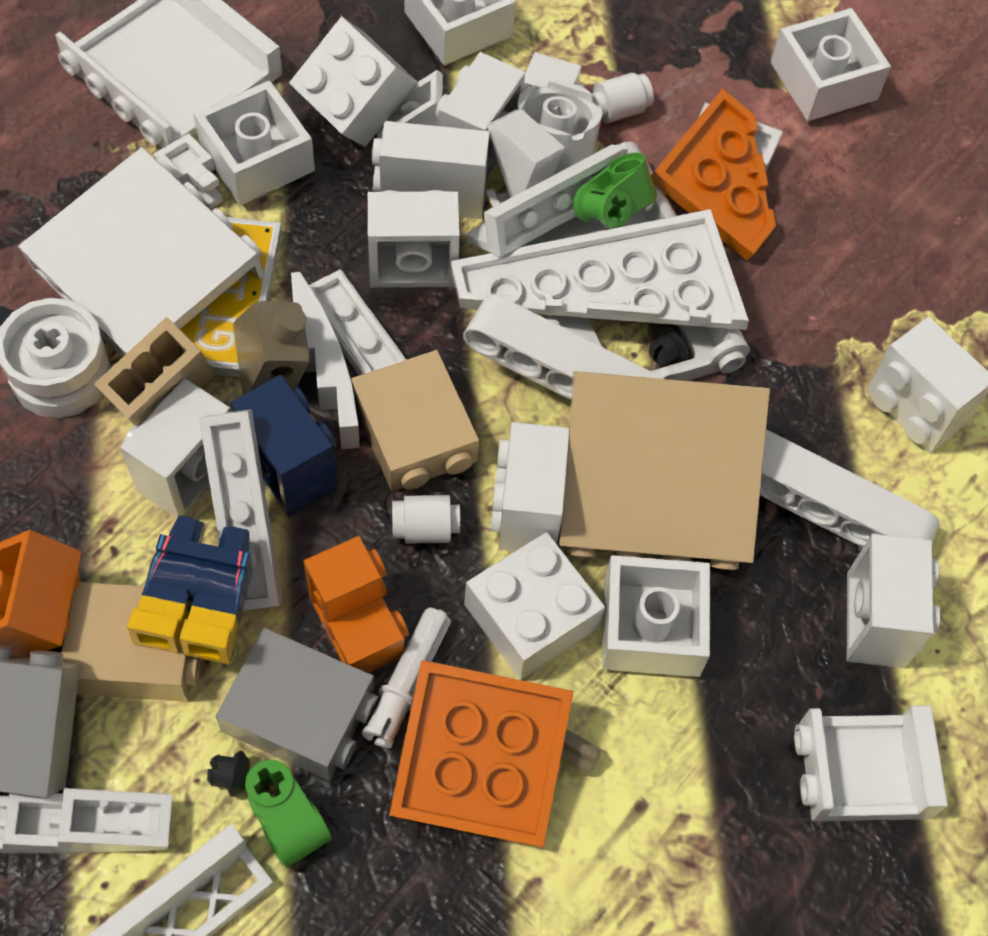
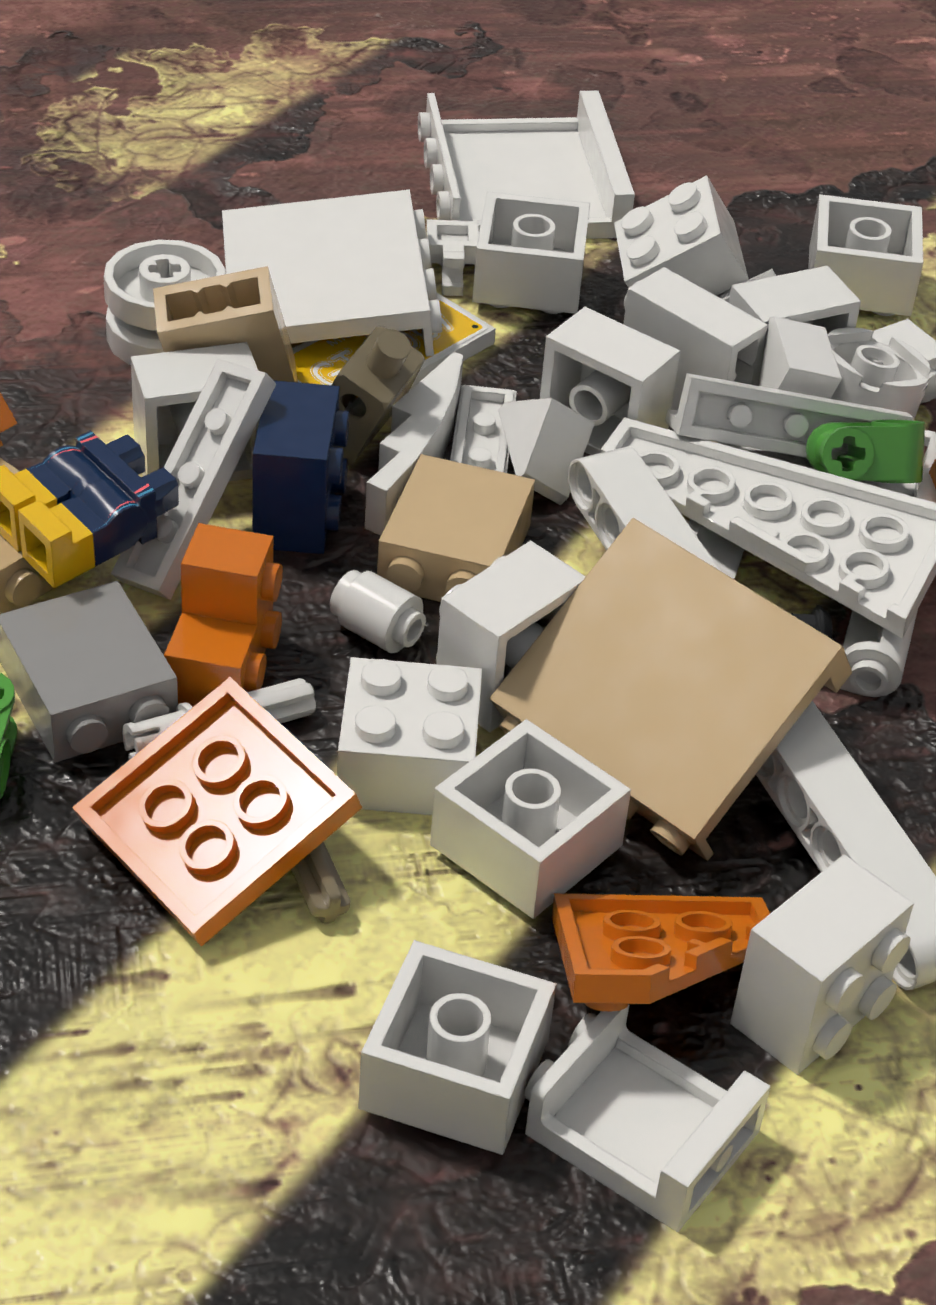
camera: 40 degrees right, 20 degrees down
none -> white brick [358,940,557,1155]
none -> white slope [498,398,595,505]
none -> orange plate [552,893,770,1012]

